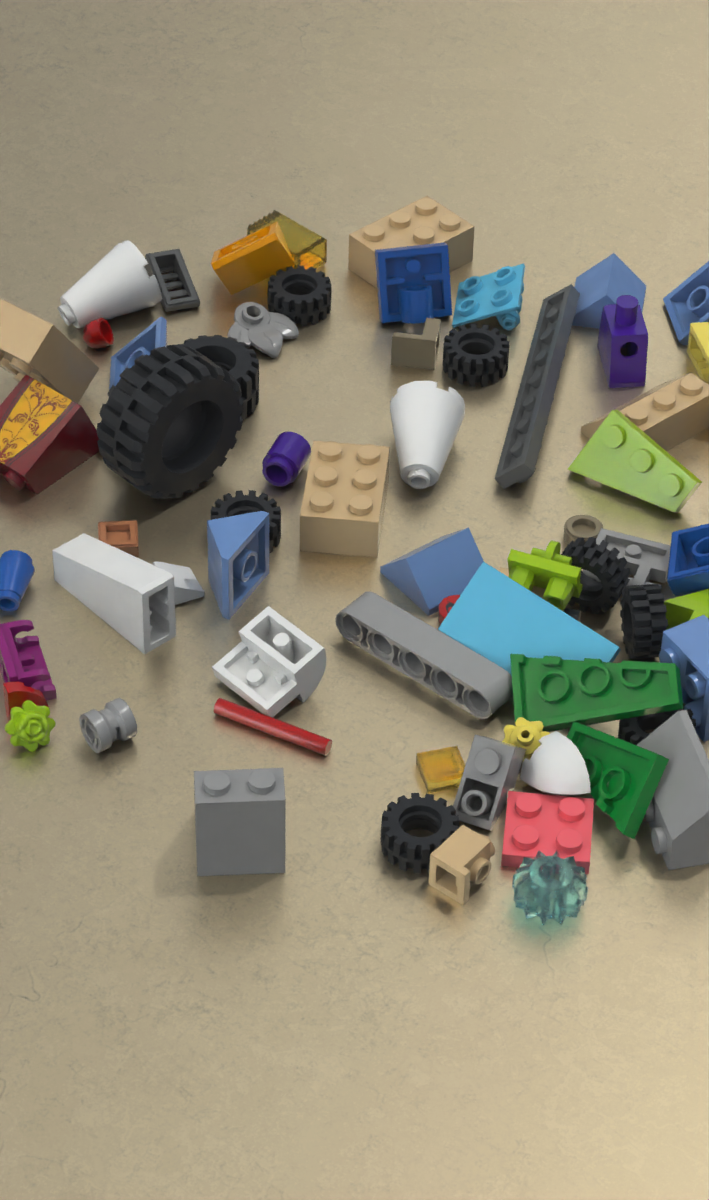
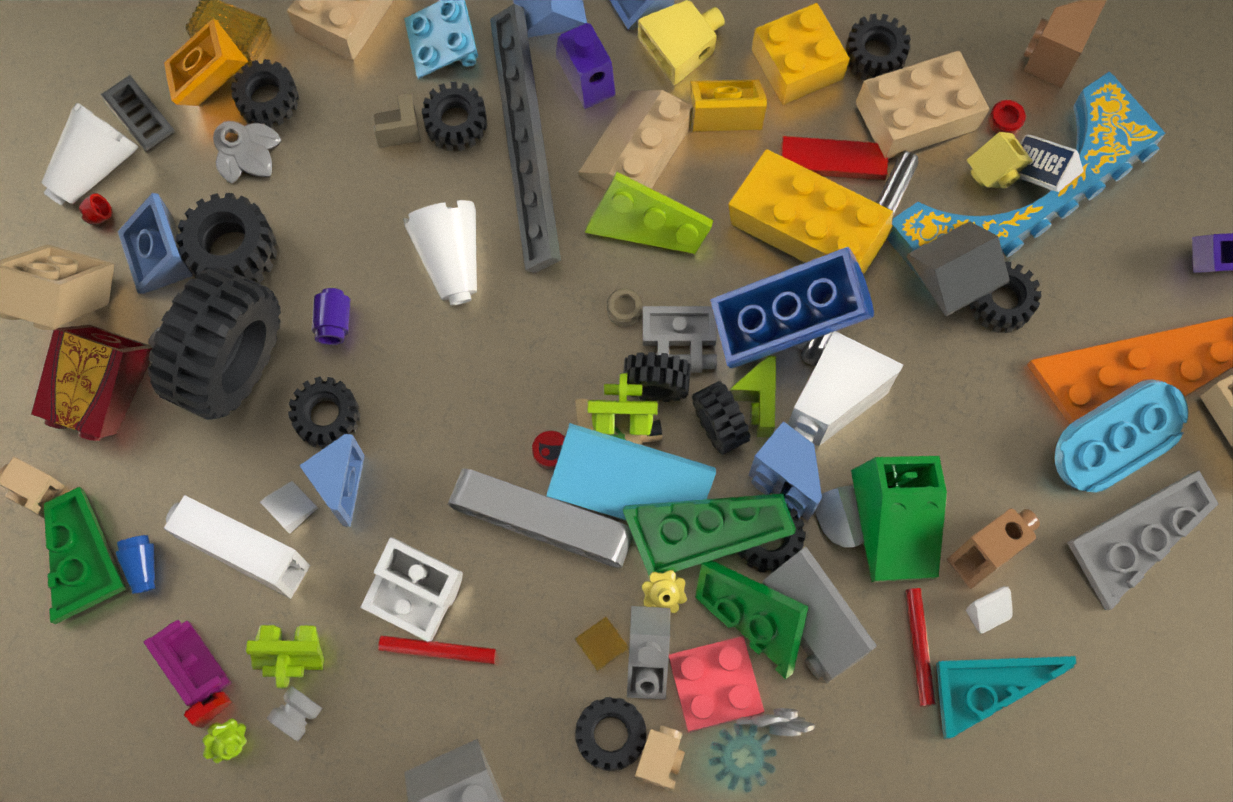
camera: 20 degrees left, 30 degrees up
nougat tile [98,520,139,557] -> none
tan brick [299,441,390,558] -> none
blue plate [375,242,452,324] -> none
medium blue slope [380,528,484,616] -> none
white brick [520,731,591,795] -> none
none -> lime hips [246,625,324,689]
none -> light grey plate [737,708,815,736]

